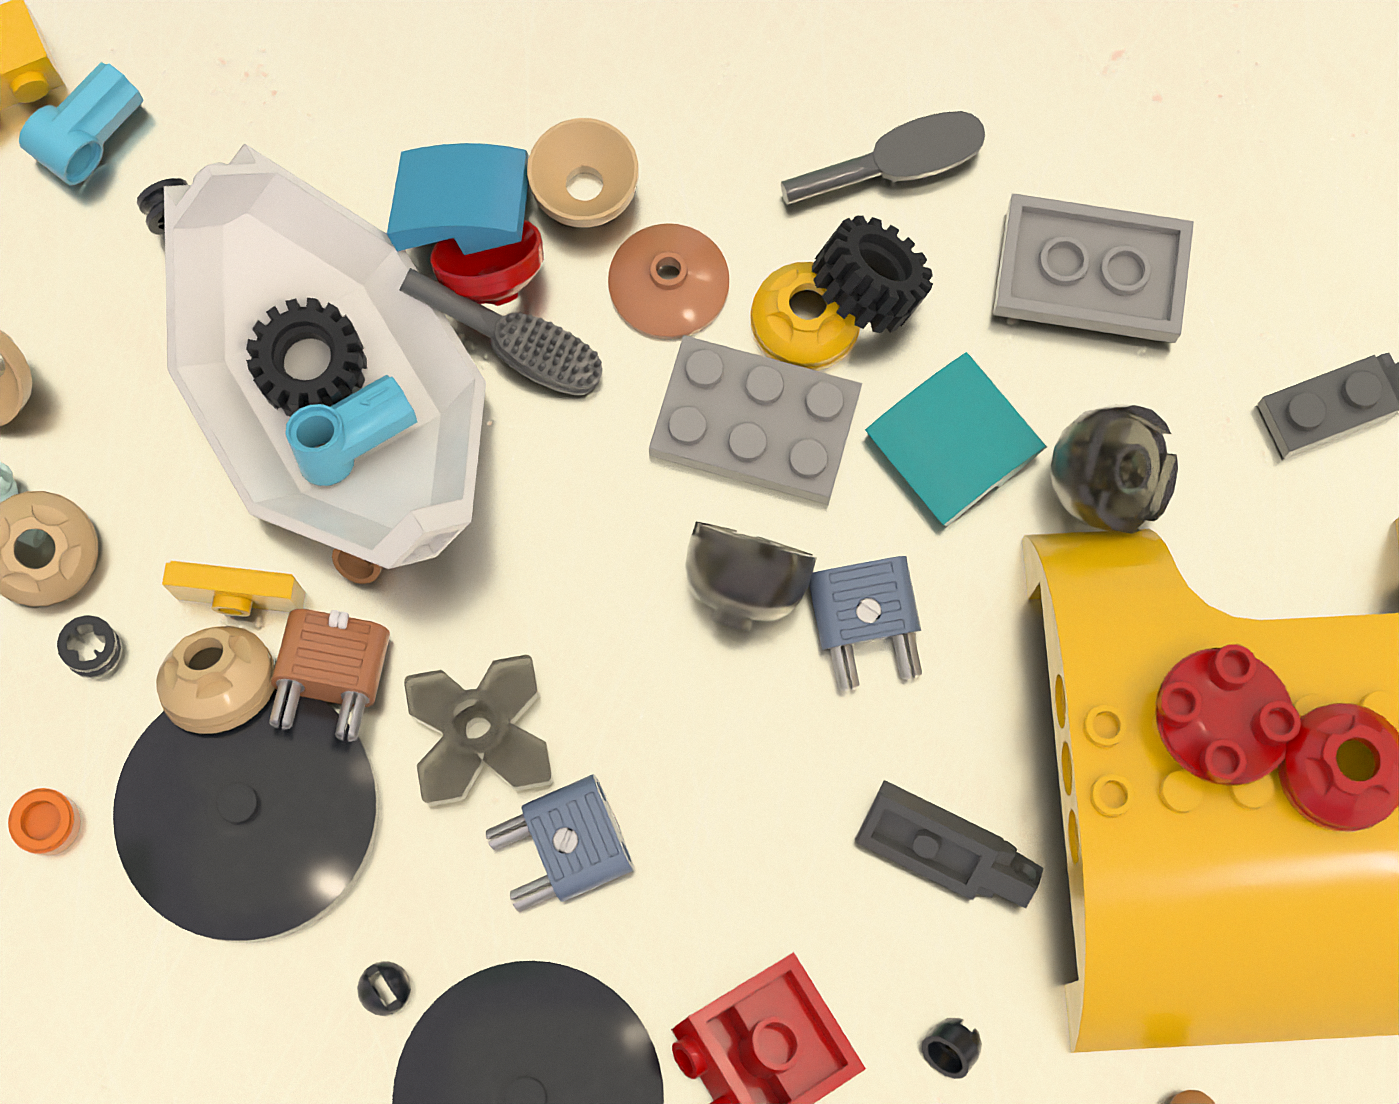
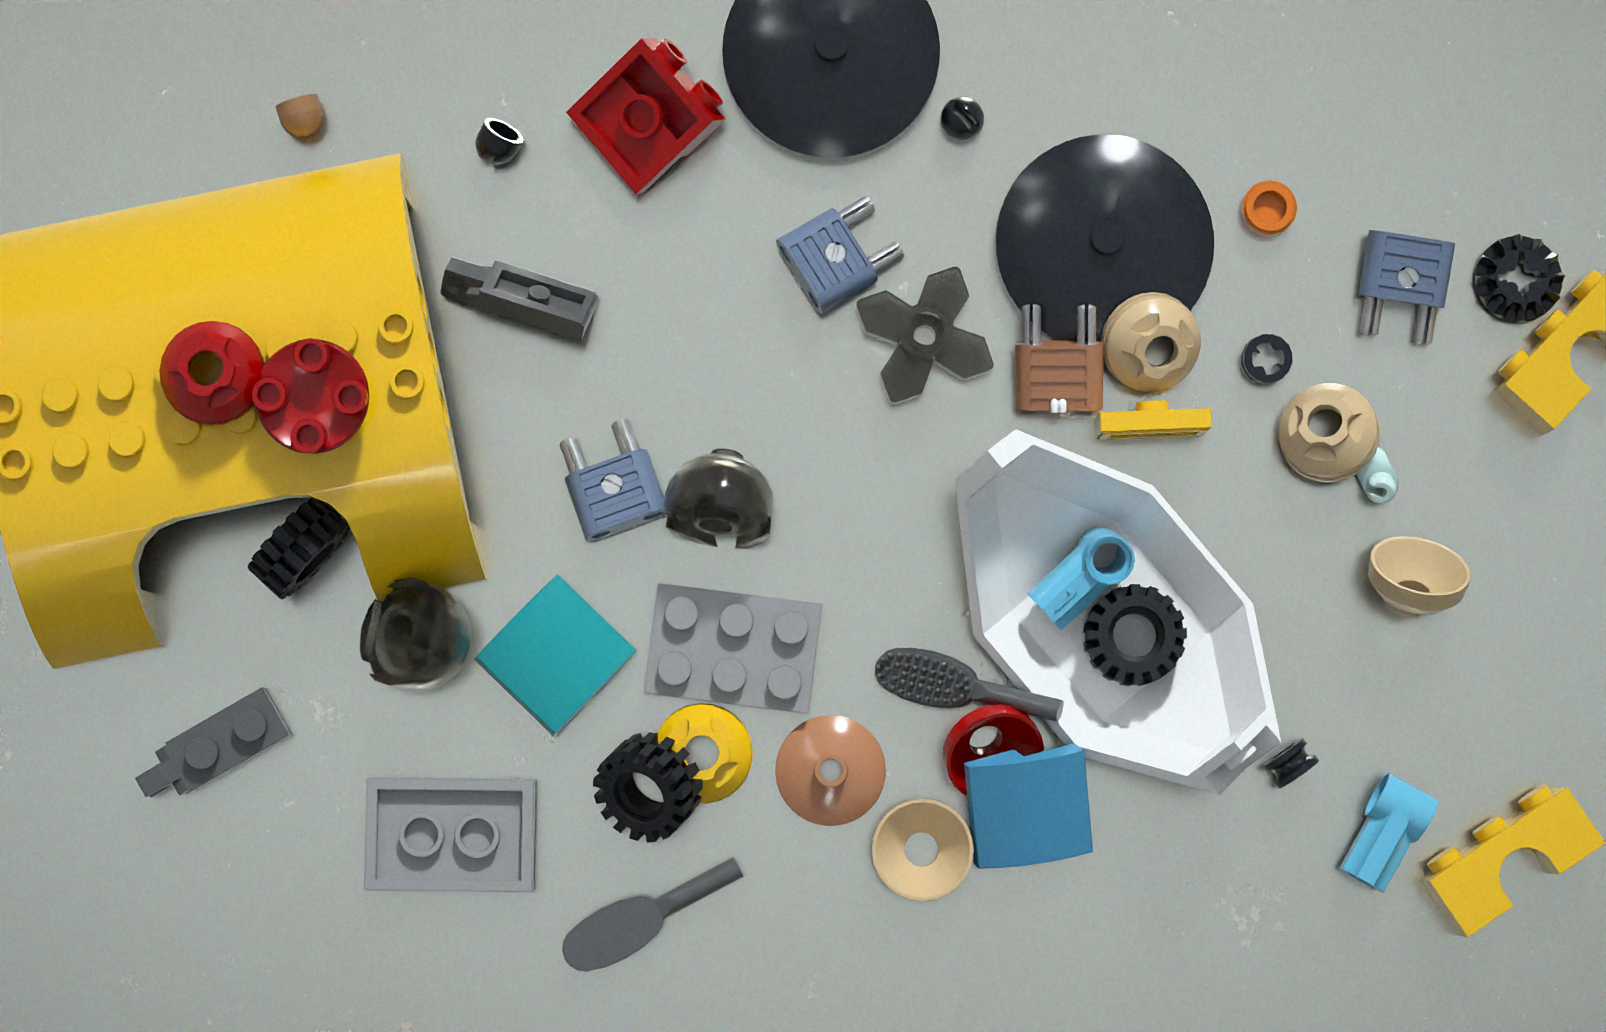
camera: 170 degrees right, 10 degrees up
none -> black tyre [248,498,350,600]

